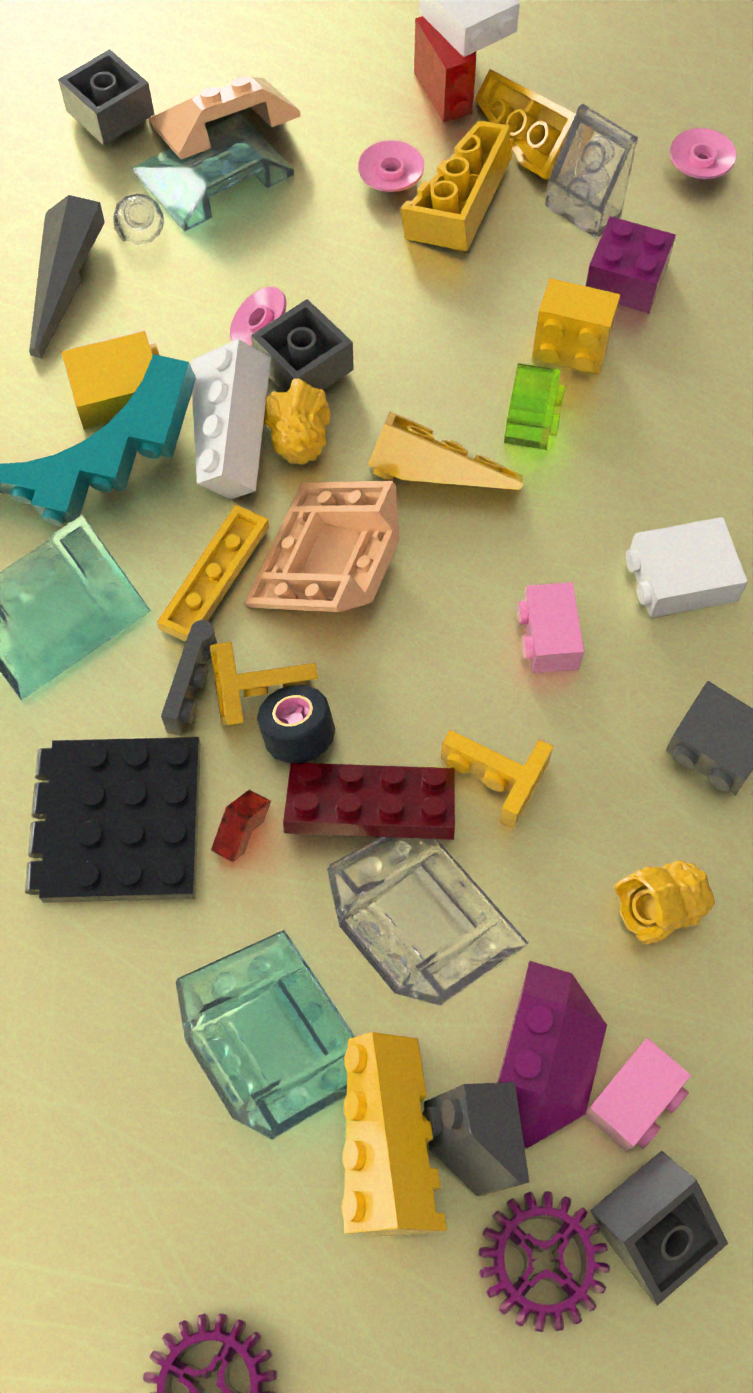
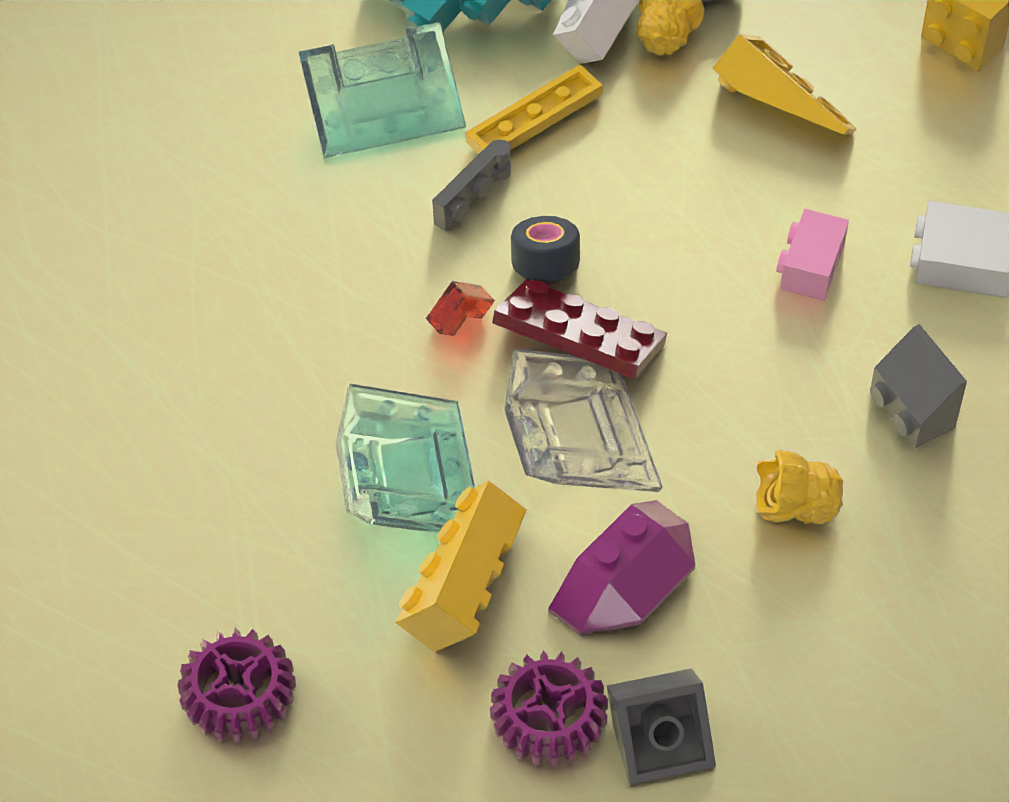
camera: 25 degrees right, 10 degrees down
black hinge [25,737,201,903] -> none
yellow bracket [210,642,318,725] -> none
light nougat slope [244,481,400,612] -> none
dark grey slope [422,1082,529,1196] -> none
yellow bracket [441,730,554,829] -> none
clear neon green brick [504,363,565,450] -> none
bright pink brick [585,1038,691,1152] -> none

